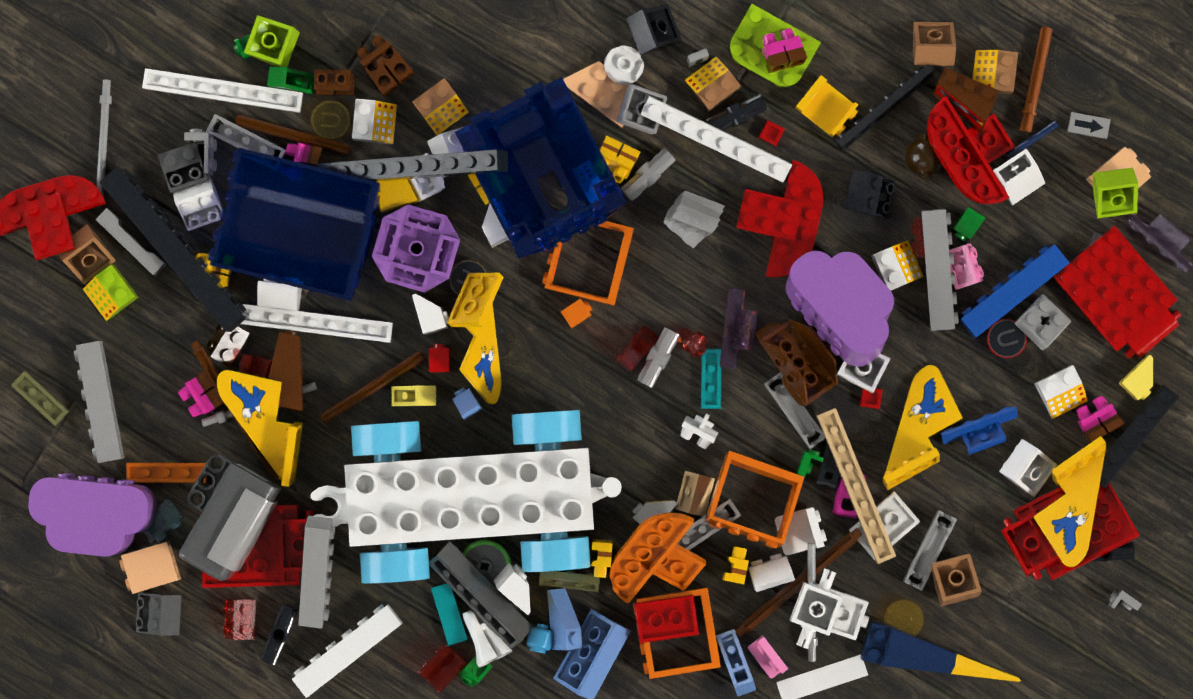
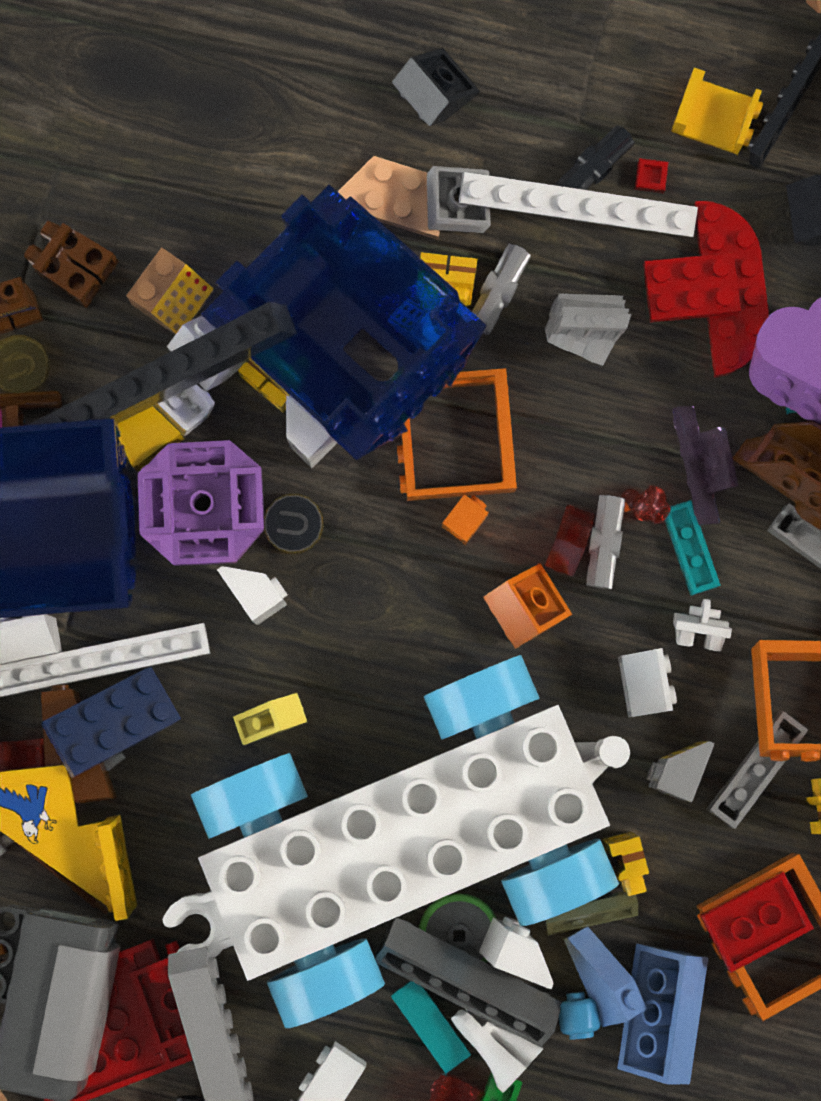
camera: 20 degrees left, 5 degrees down
reddish brown axle [320,352,424,423] -> none
slope [352,99,397,144] -> none
red brick [429,344,450,372] -> none
yellow piece [447,273,503,404] -> none
medium blue slope [453,387,483,419] -> none
white tile [604,45,644,85] -> none
orange plate [610,513,706,604] -> none
tan panel [675,471,715,516] -> none
medium nougat slope [684,57,741,112] -> none
light grey tile [687,49,709,68] -> none
lime plate [730,4,821,88] -> none
hips [762,28,807,73] -> none
none -> dark blue plate [41,666,181,778]
none -> orange slope [483,563,572,649]
none -> white slope [618,648,677,718]

